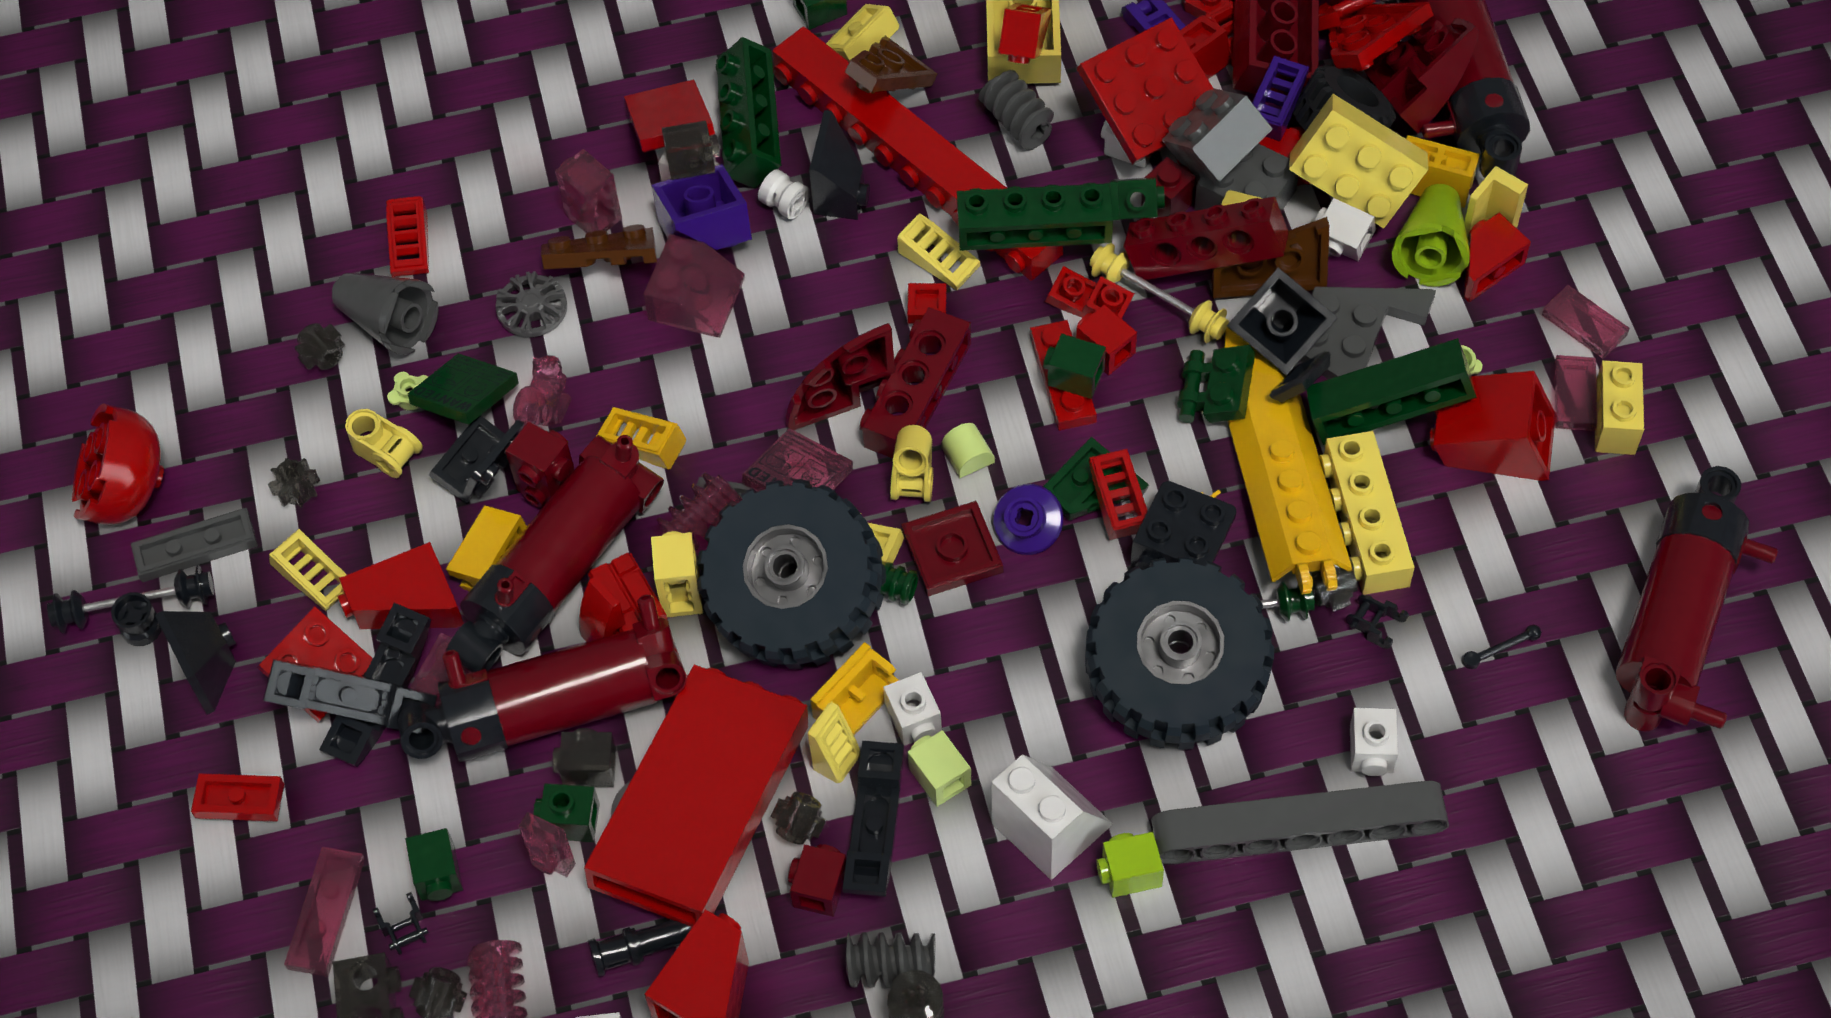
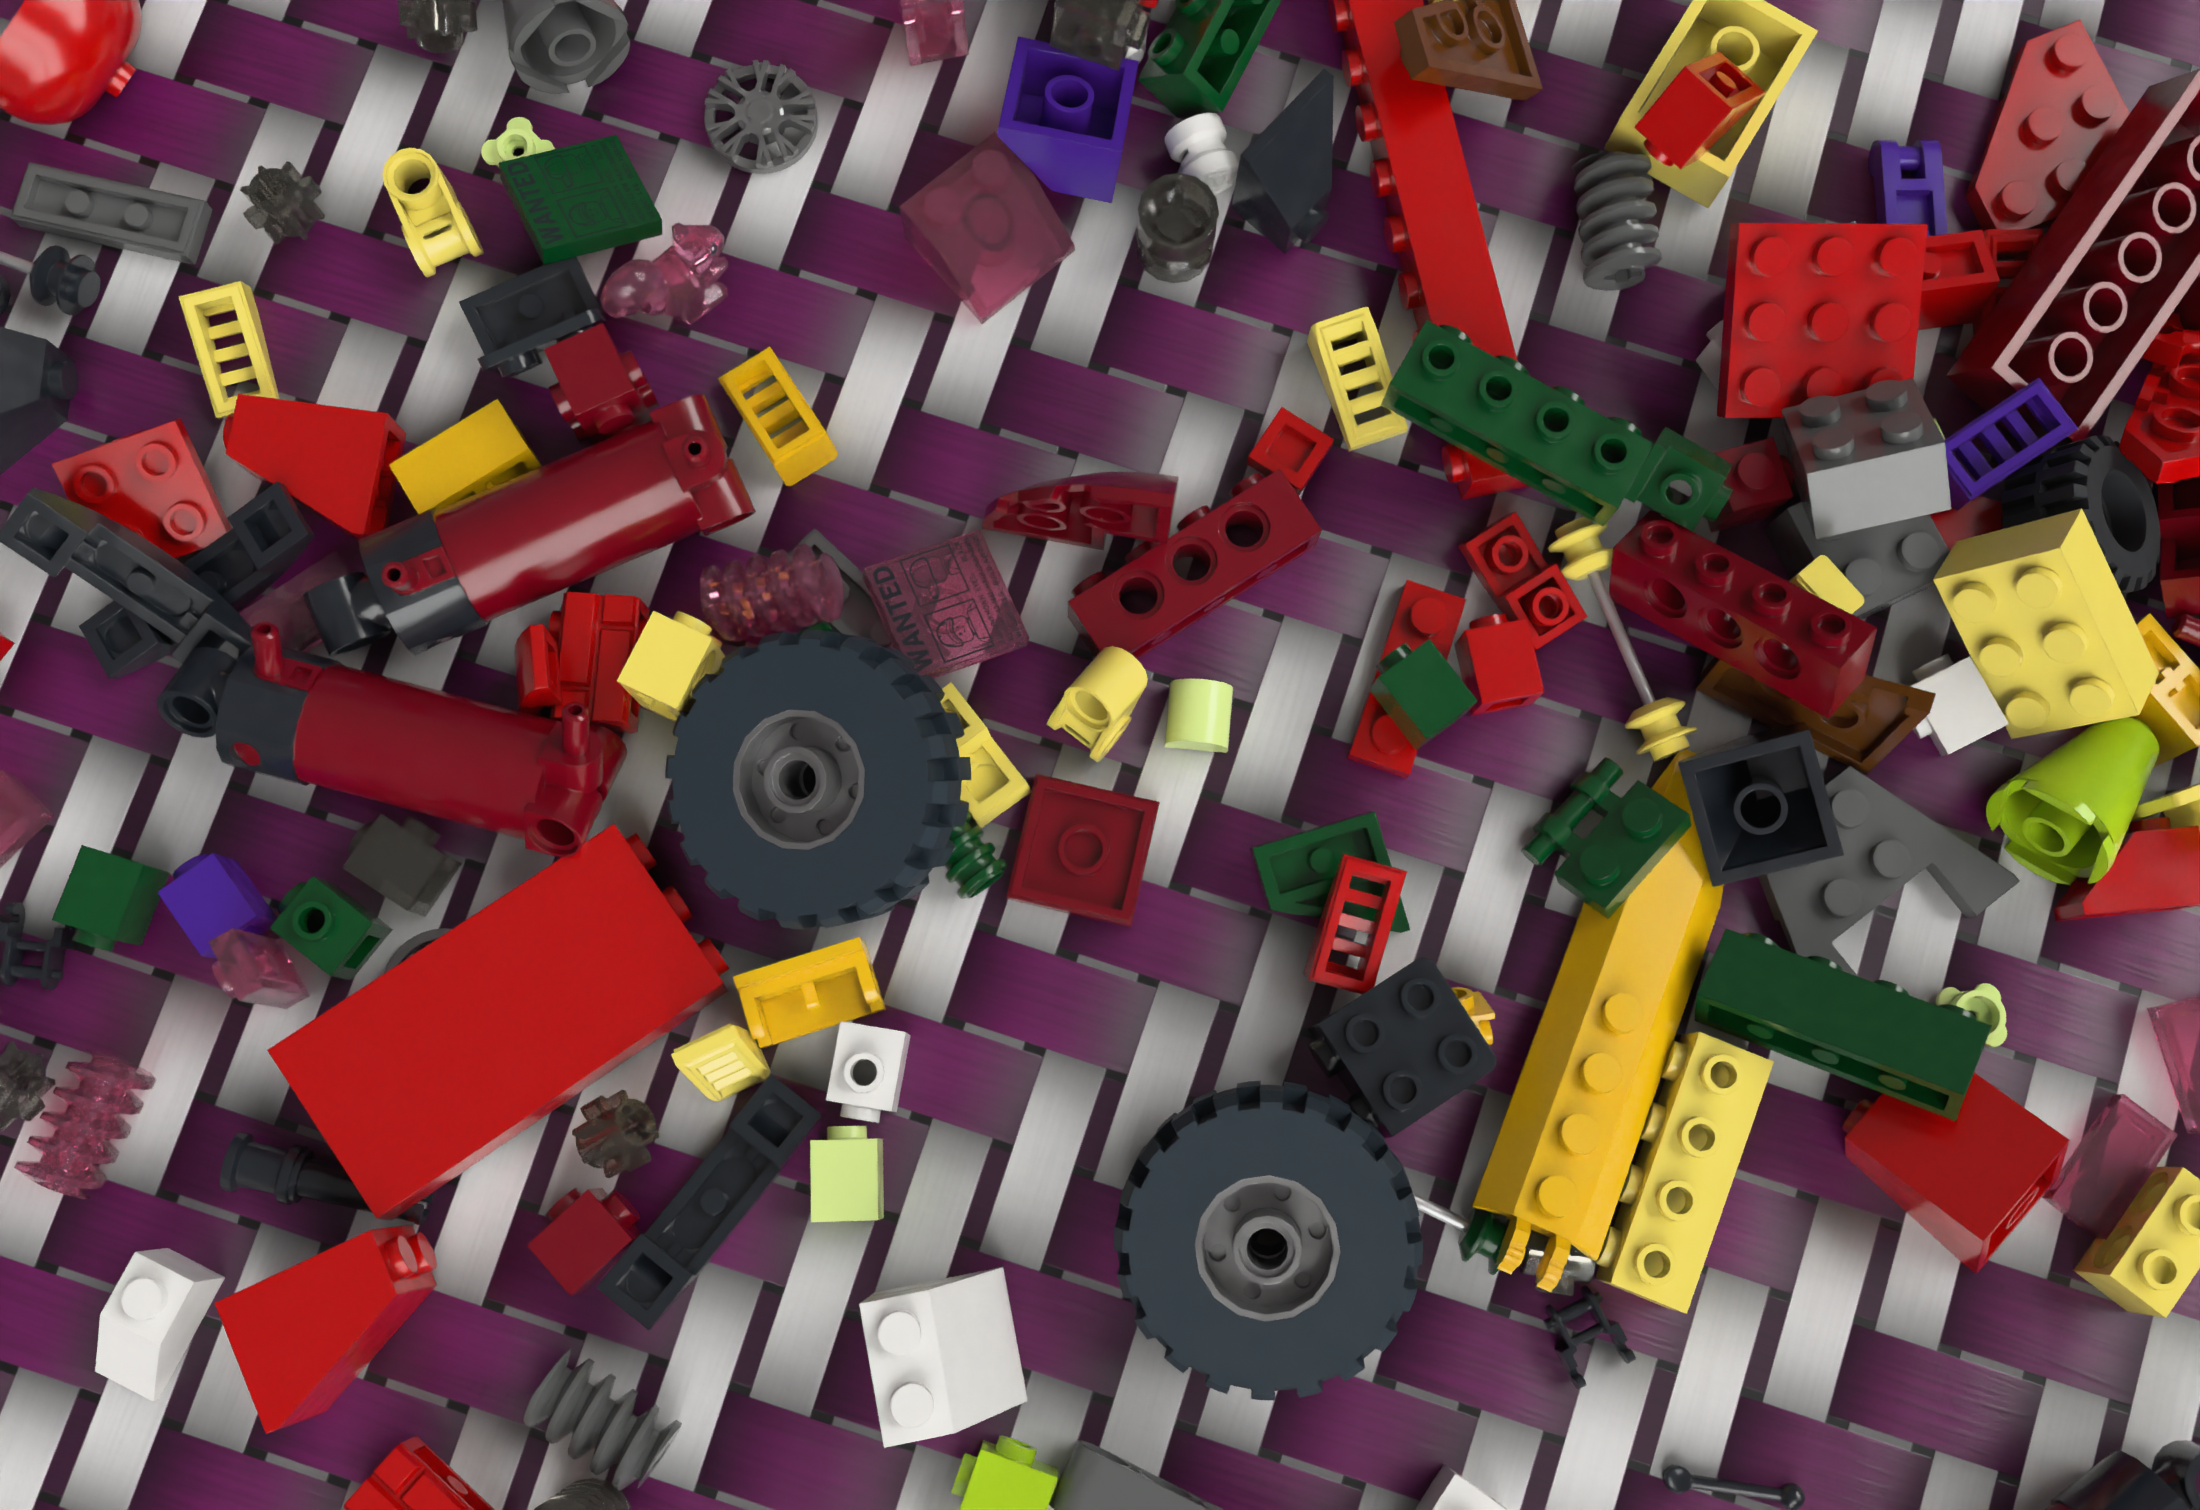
camera: 25 degrees right, 20 degrees up
reddish brown wing [541,224,657,269] -> none
dark purple piece [993,484,1063,555] -> none
black tile [1269,351,1331,403] -> none
none -> dark purple brick [157,853,277,961]
none -> clear smoke wheel [1135,173,1219,283]

